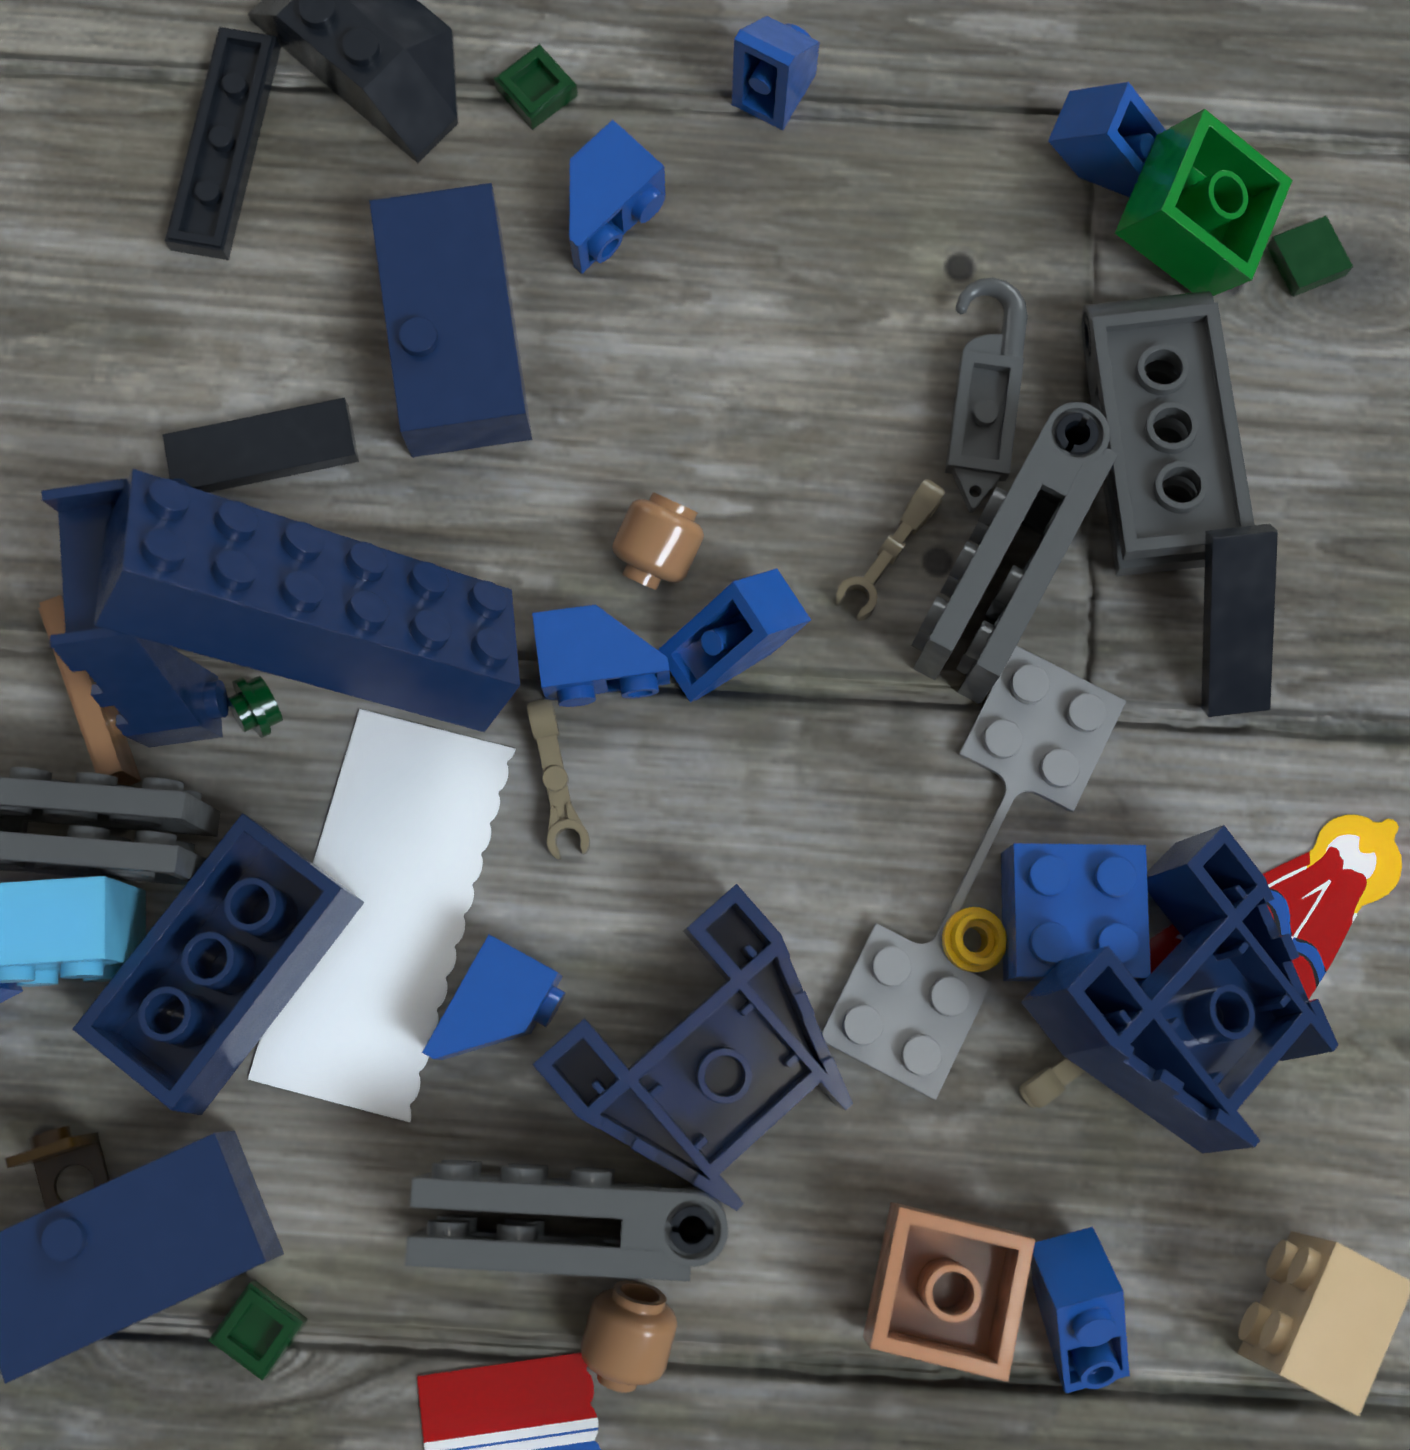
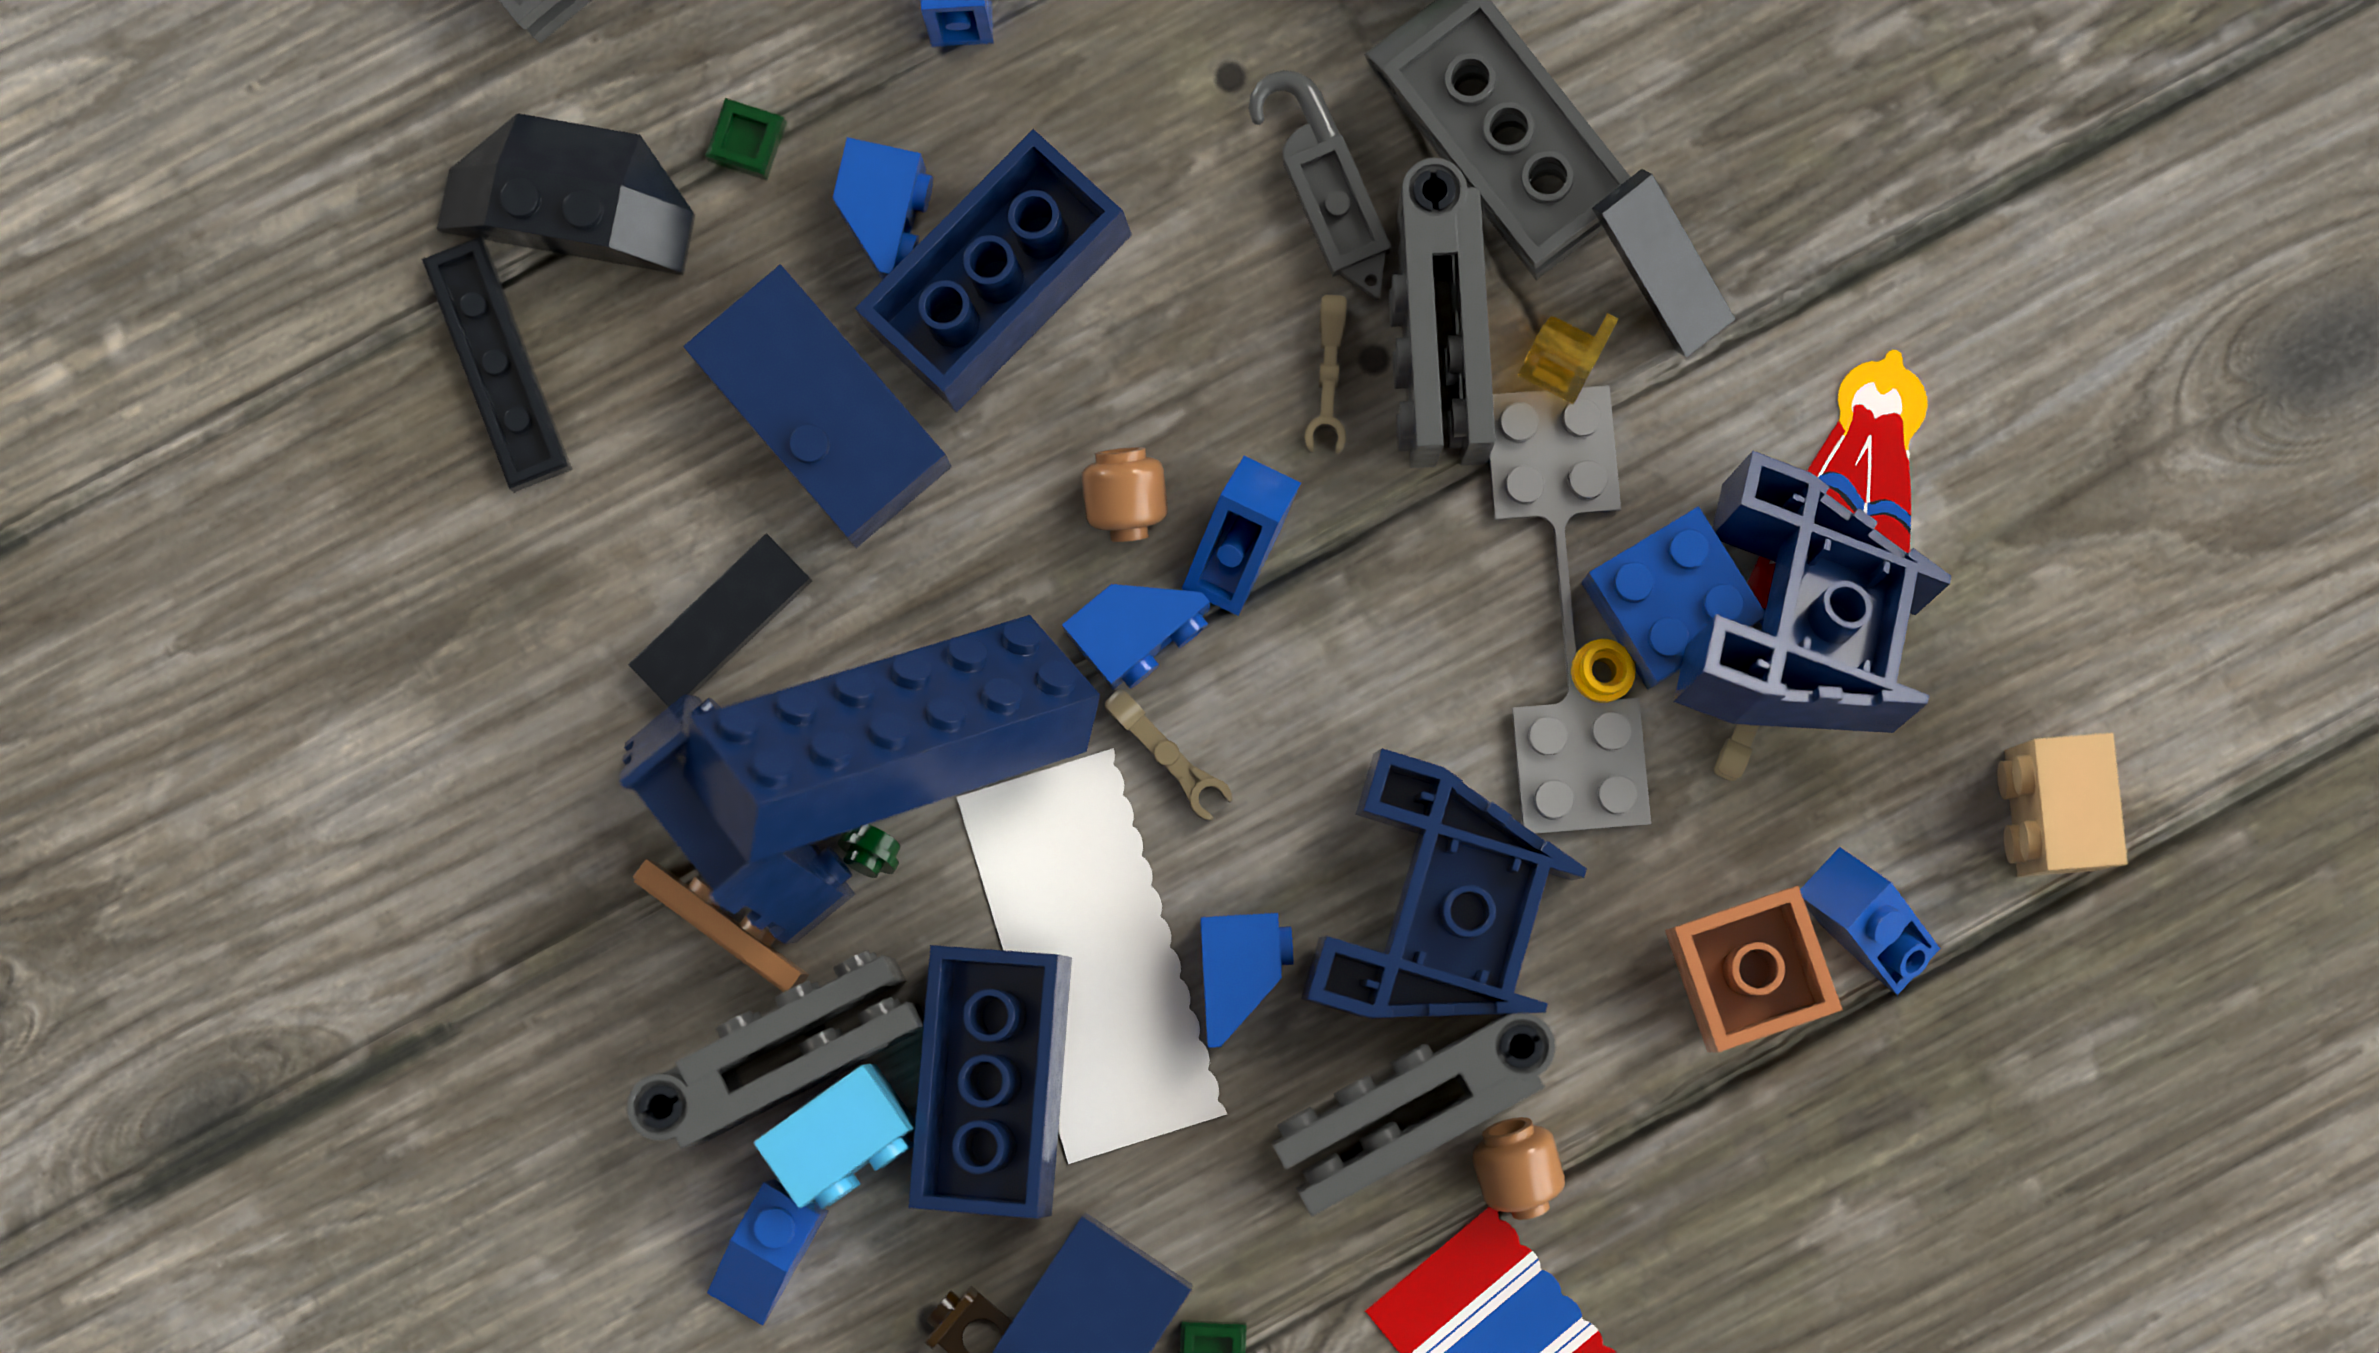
camera: 25 degrees left, 5 degrees up
none -> dark blue brick [855,129,1132,413]
none -> clear yellow panel [1517,313,1619,405]

